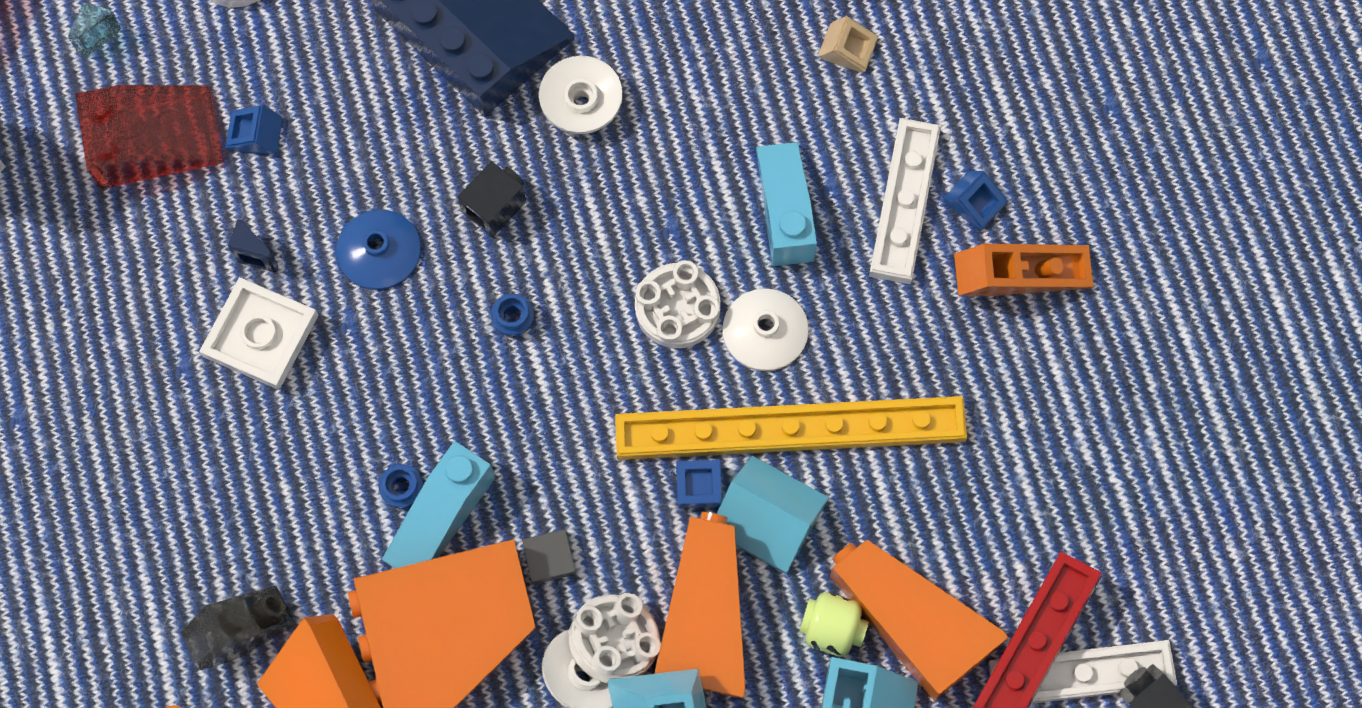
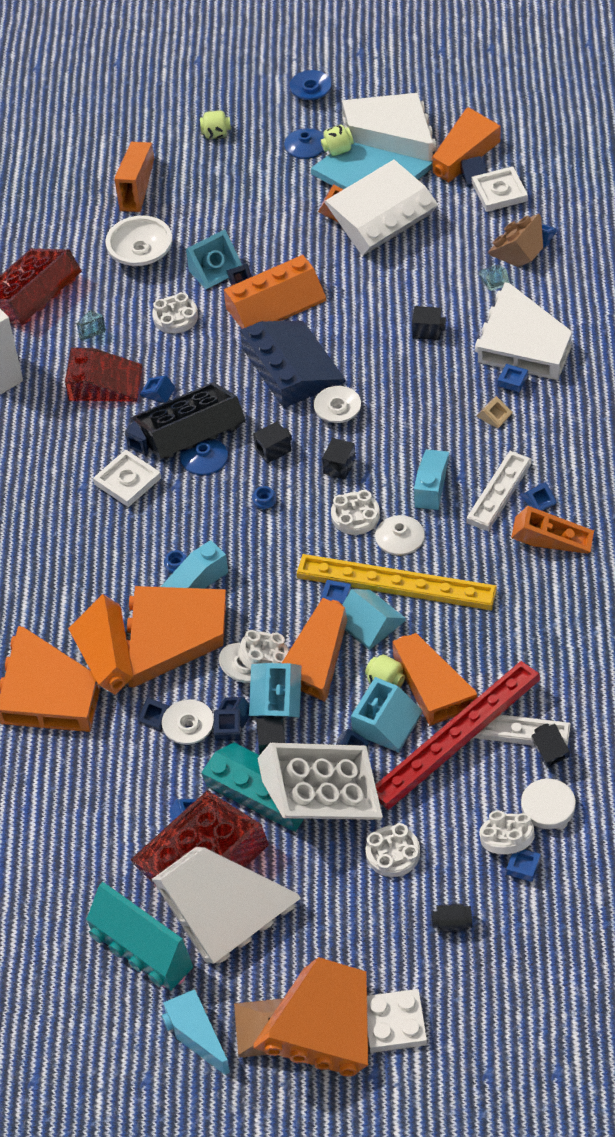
camera: 20 degrees right, 20 degrees down
clear smoke slope [181,585,296,671] -> none
dark grey tile [522,529,576,585] -> none
none -> black slope [130,382,246,459]
none -> black brick [322,438,356,480]

